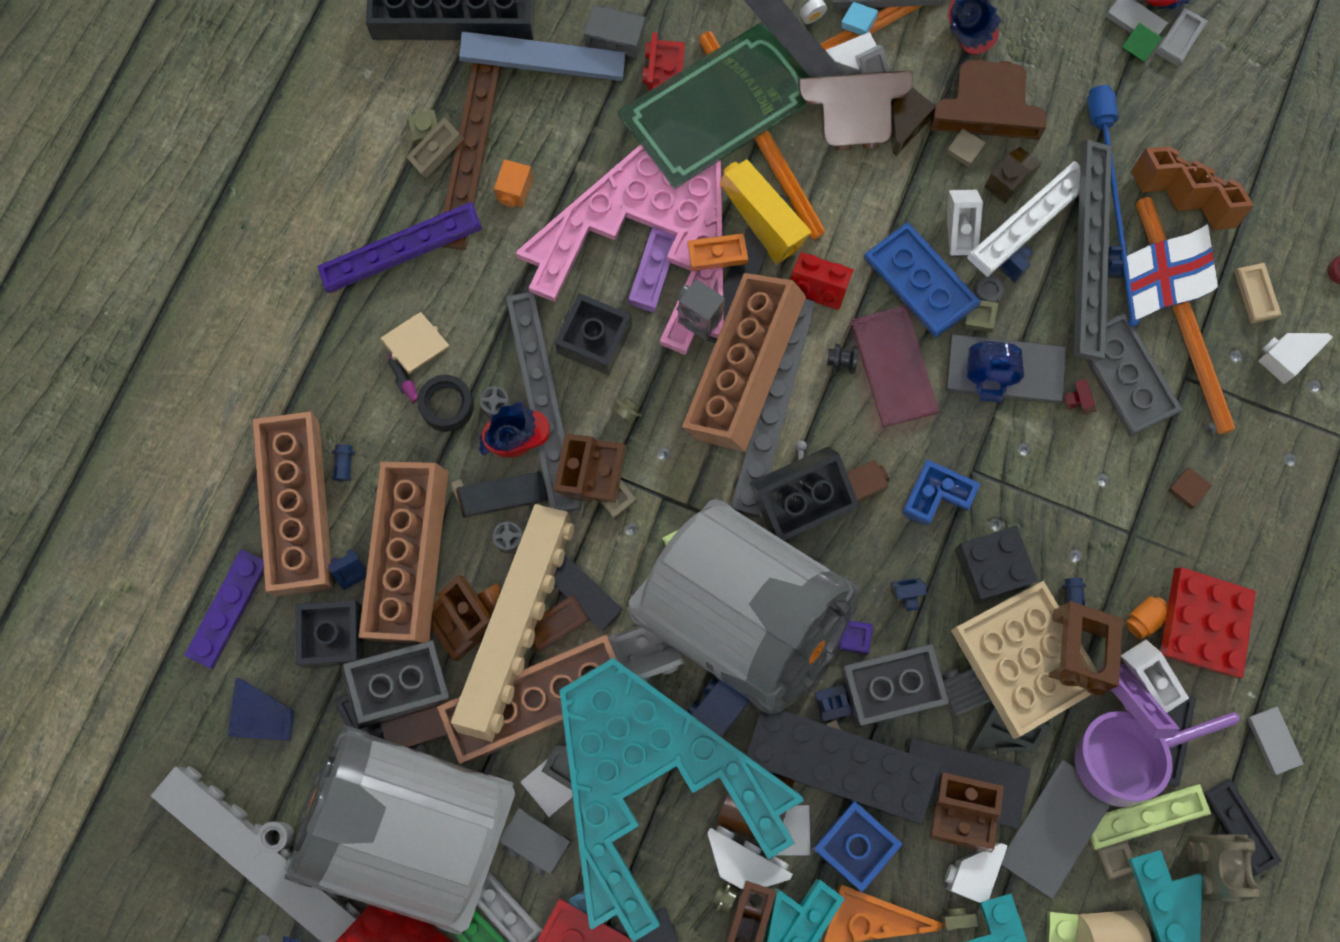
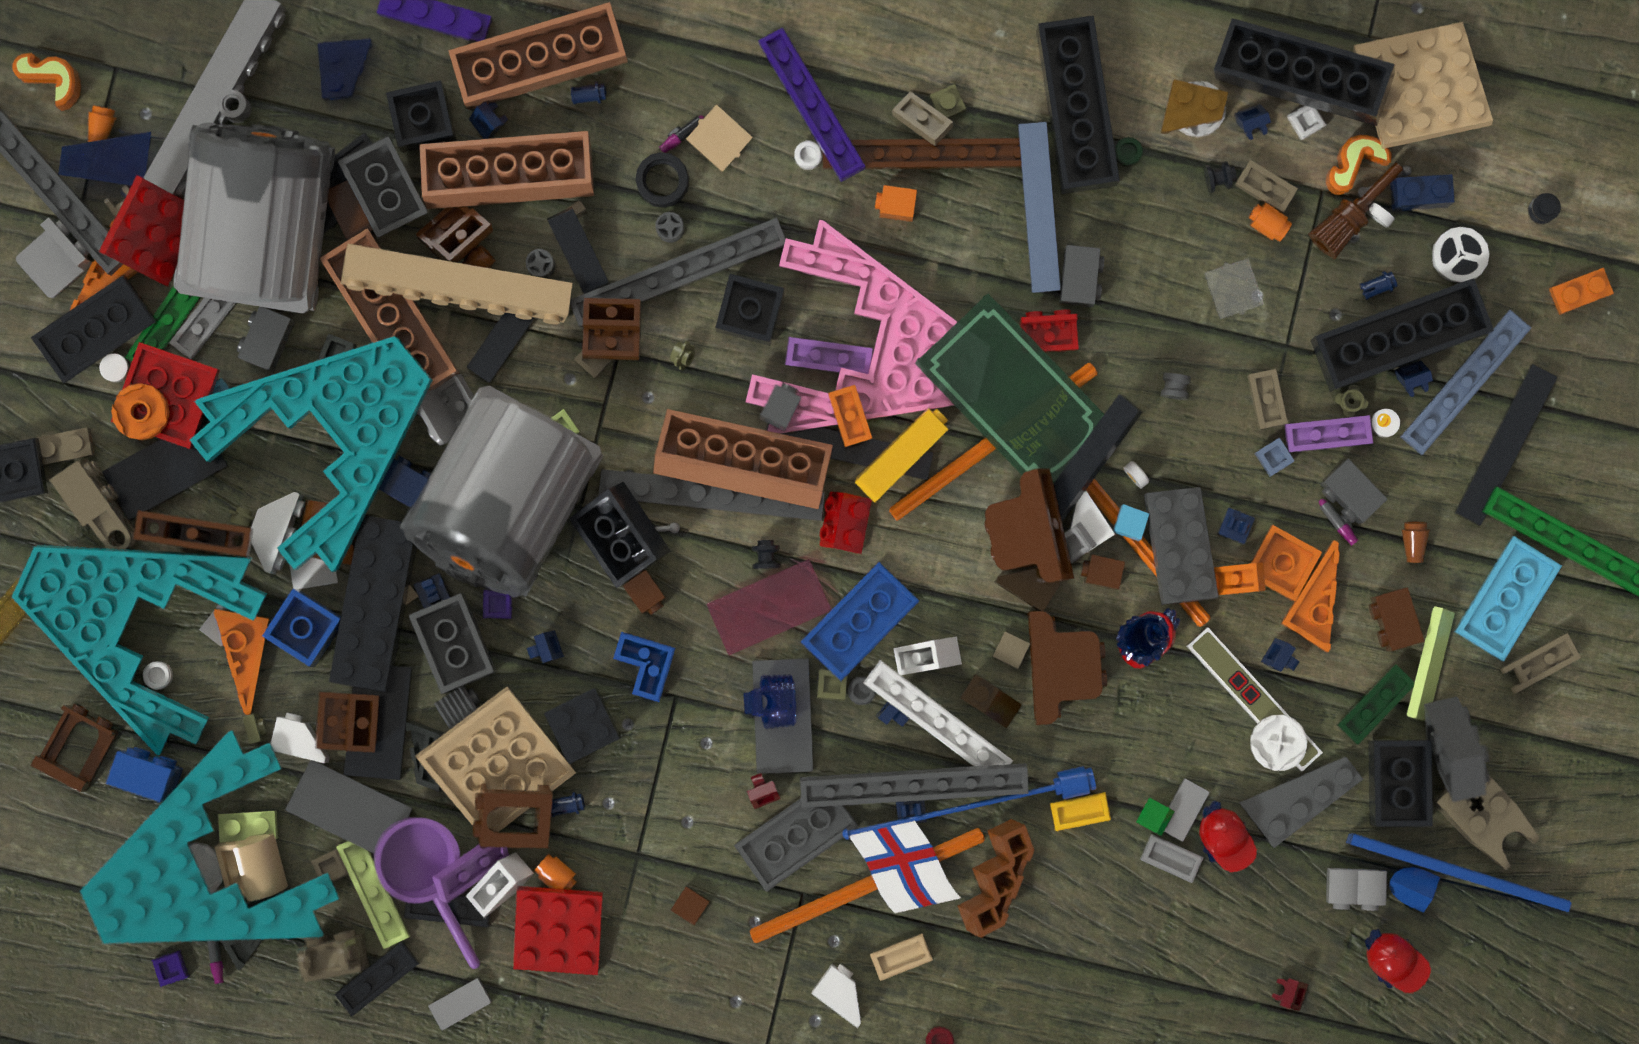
camera: 80 degrees right, 10 degrees up
clear blue hair [479,401,550,458] -> none
white sticker [521,758,573,817] -> none
reddish brown tile [533,595,589,652] -> none
none -> white tile [794,141,822,170]
none -> yellow tile [1049,792,1111,831]
none -> reddish brown brick [1080,555,1125,590]

